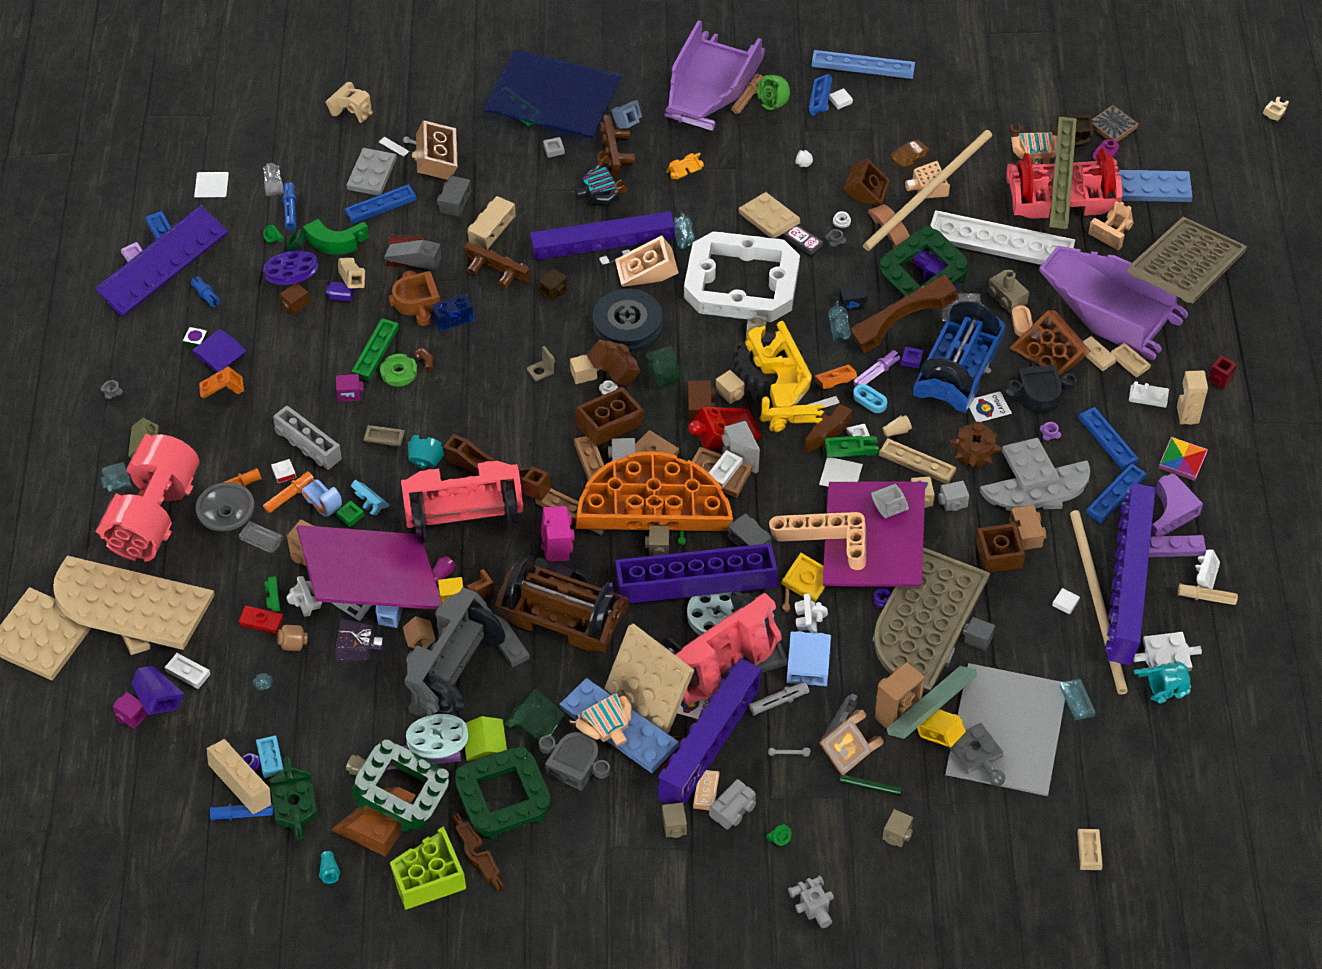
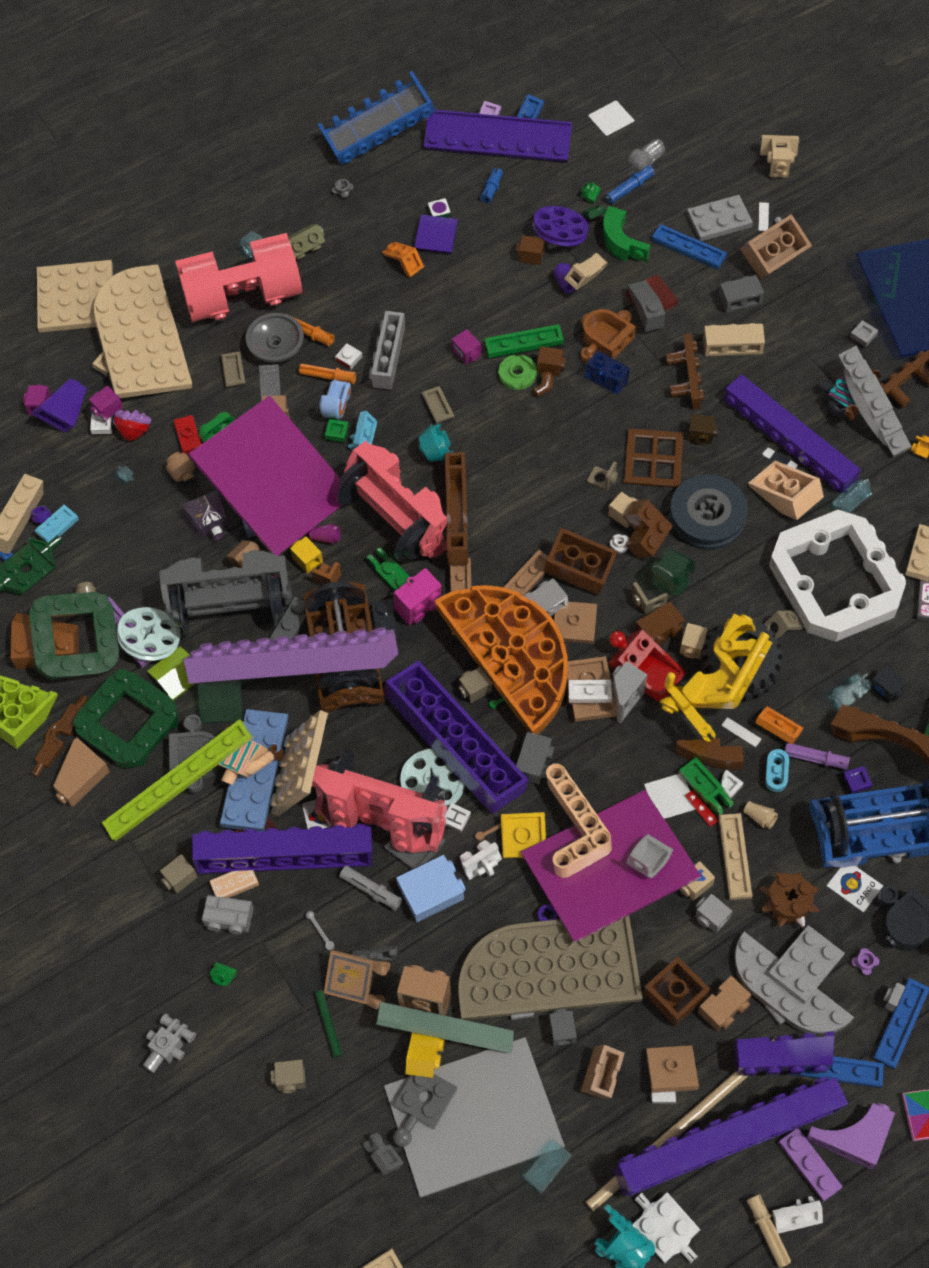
camera: 60 degrees right, 10 degrees up
none -> medium nougat slope [54,738,110,807]
none -> magenta brick [89,386,123,422]
none -> lime plate [102,719,253,841]
none -> red hair [113,410,151,441]
none -> medium lavender brick [184,627,398,683]
none -> dark tan tile [221,352,245,387]
none -> window [318,71,435,165]
none -> dark grey plate [363,1133,404,1175]
none -> green hinge [366,547,413,592]
none -> reddish brown brick [537,346,566,377]
none -> medium nougat brick [581,1045,625,1099]
none -> reddish brown window [622,428,683,487]
none -> dark tan bracket [632,582,668,614]
none -> medium nougat plate [646,1045,699,1093]
none -> red sticker [685,790,718,827]
none -> dark purple wedge [734,1031,834,1076]
none -> light grey piece [838,346,912,457]
none -> light grey plate [883,983,905,1013]

